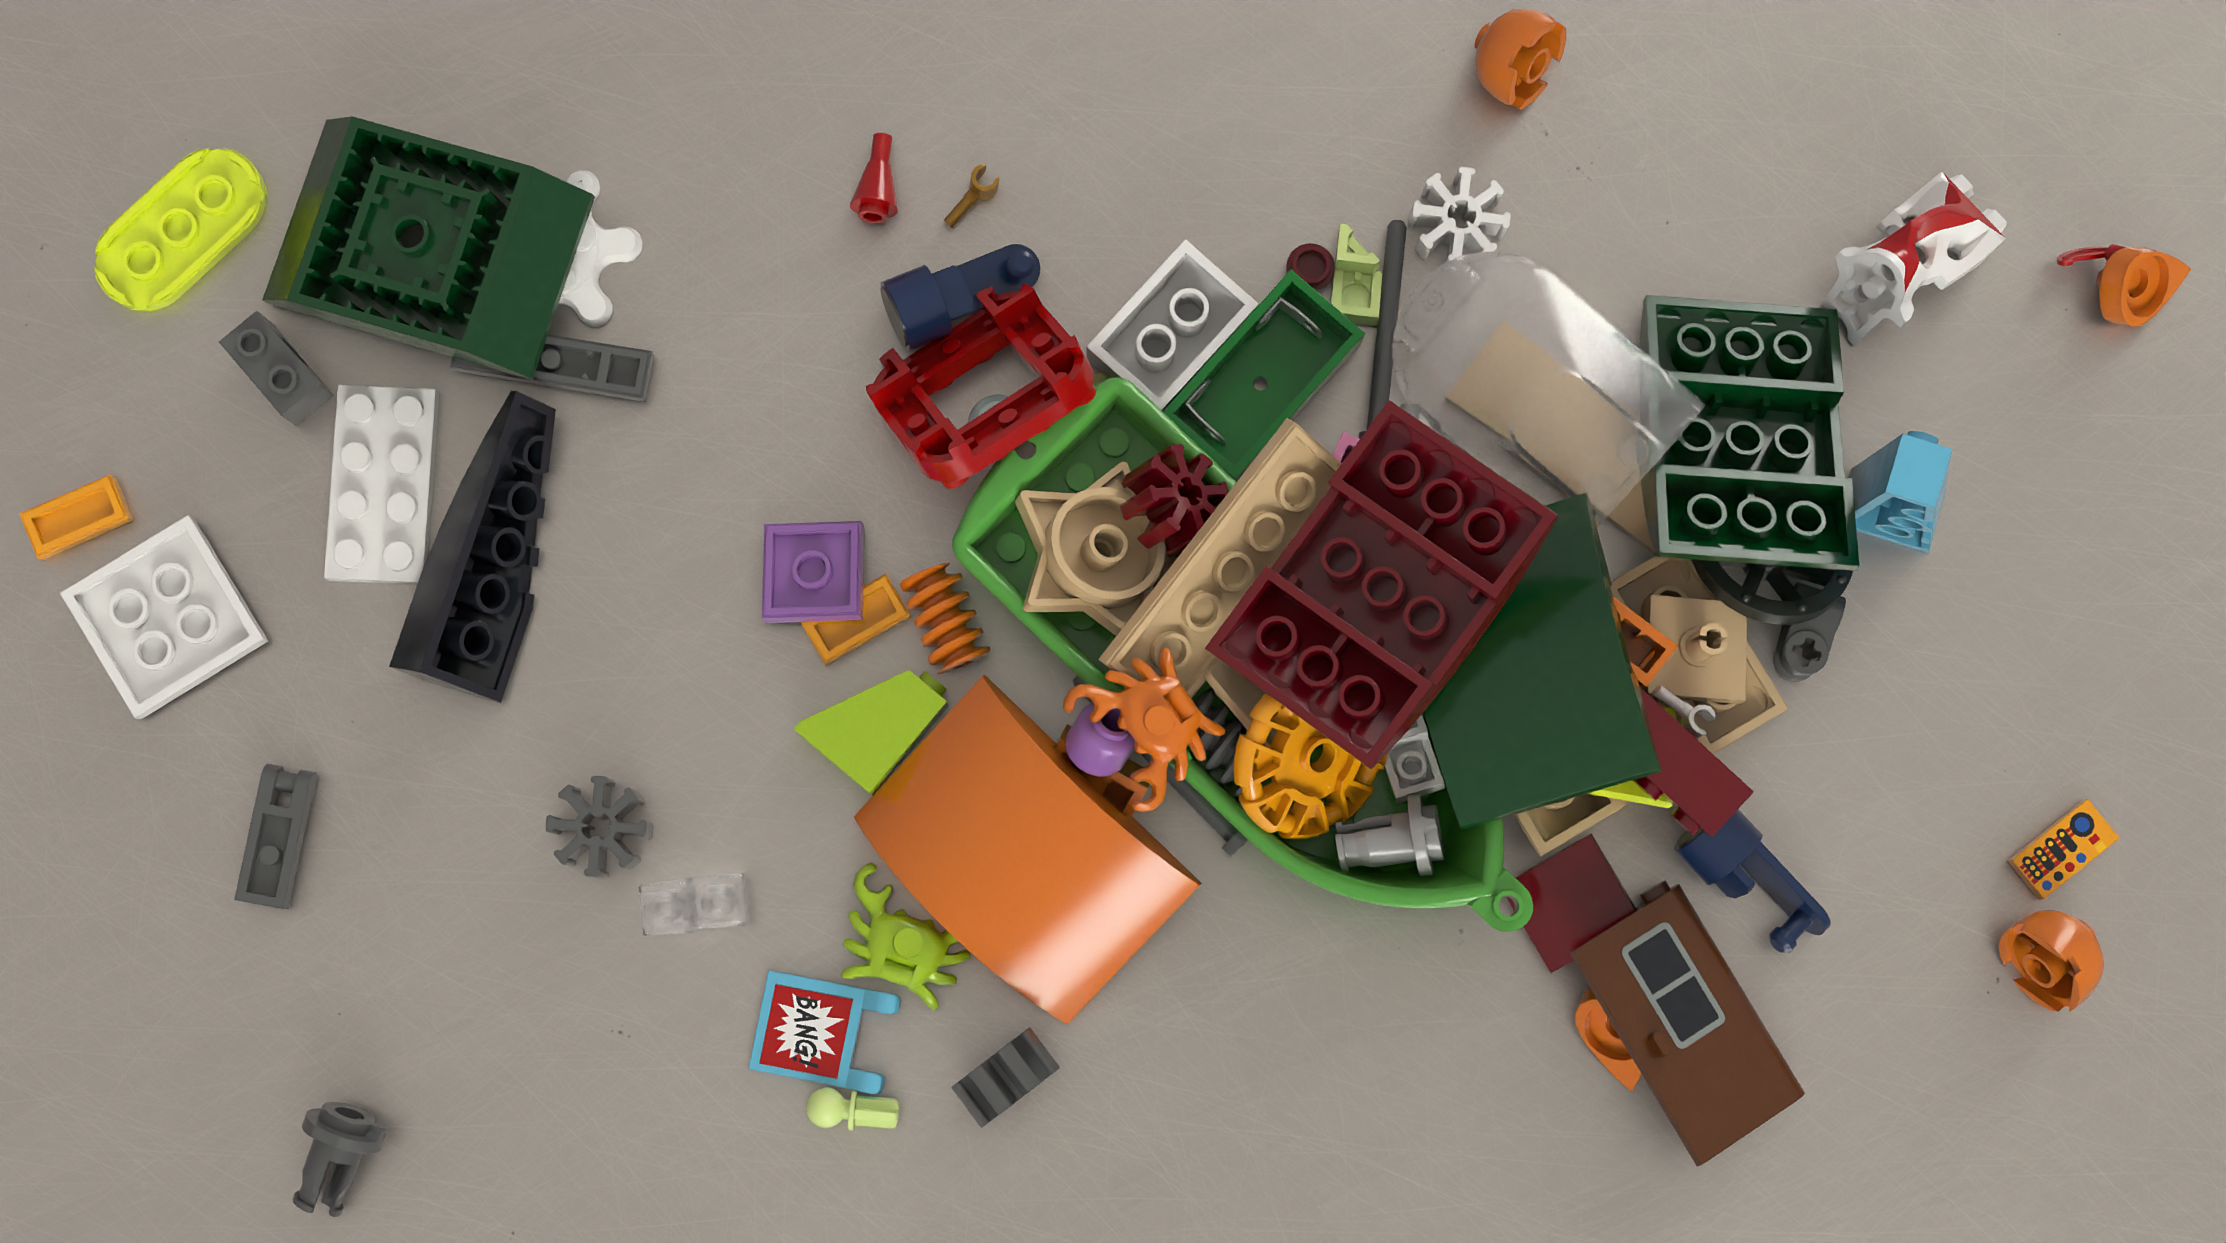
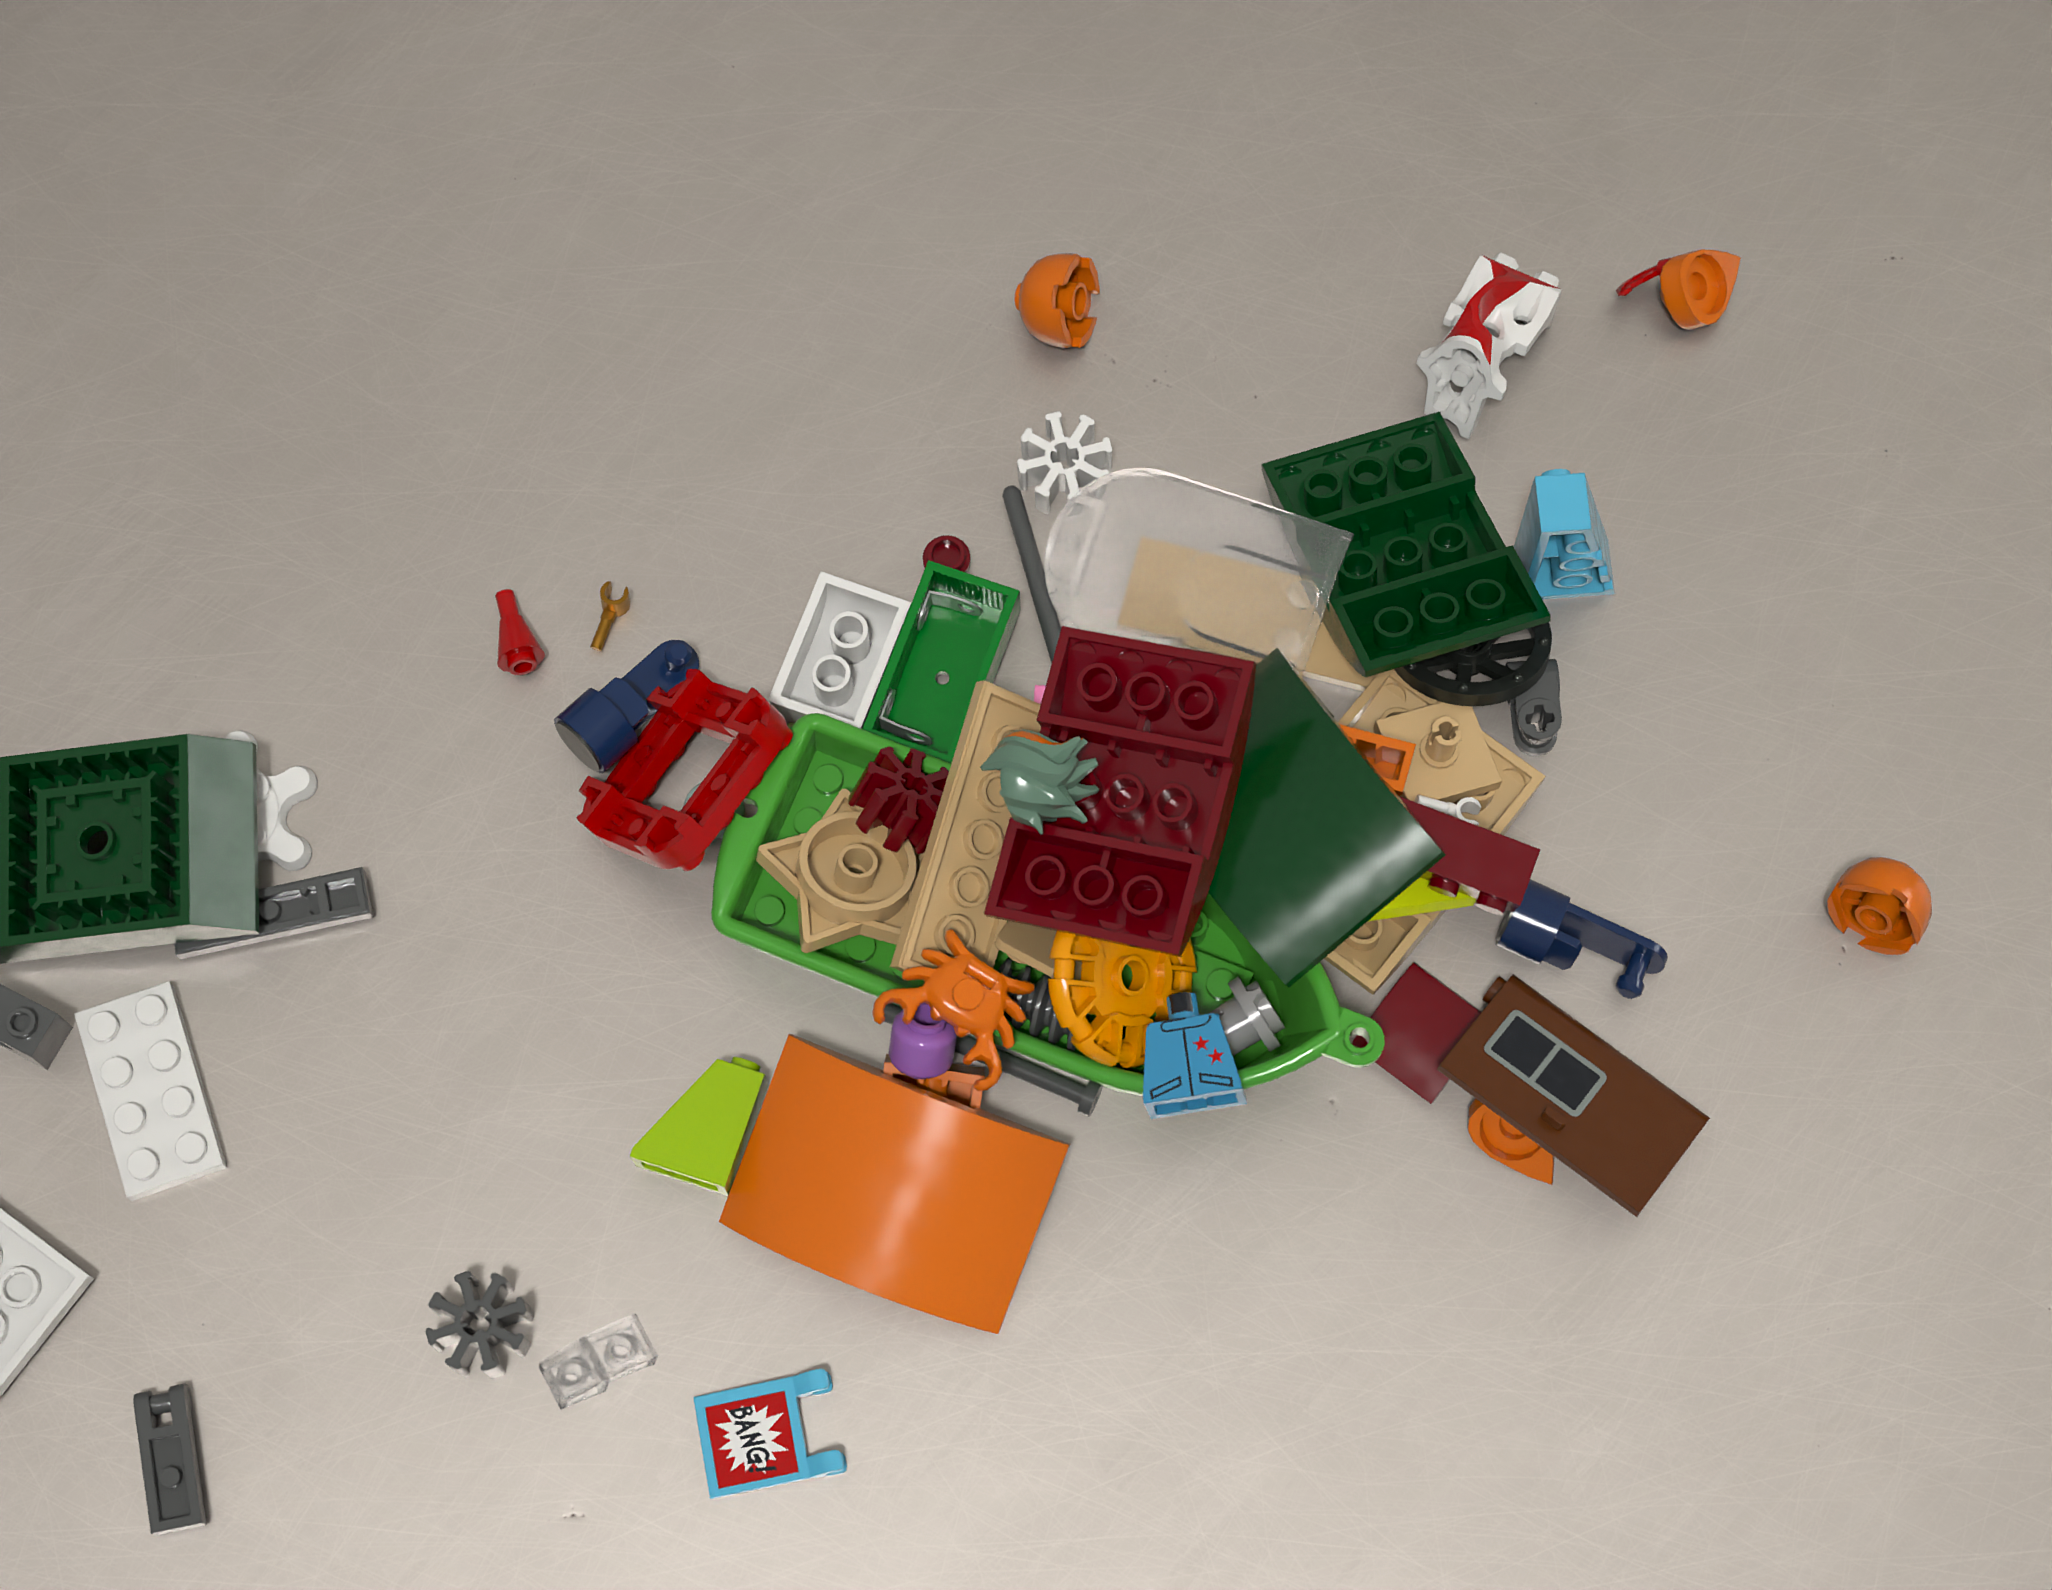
camera: 15 degrees left, 10 degrees down
black wedge [389,391,556,703] -> none
medium lavender tile [762,521,864,623] -> none
light orange tile [801,573,911,666] -> none
yellowish green axle [806,1087,899,1131] -> none
lime animal [841,862,970,1010] -> none
orange piece [900,563,991,674] -> none
dark grey gear [951,1027,1060,1128] -> none
yellowish green slope [1330,223,1383,326] -> none
white slope [1385,715,1445,804] -> none
tile [2007,799,2119,900] -> none
none -> sand green hair [980,729,1099,835]
none -> dark azure torso [1143,992,1247,1119]

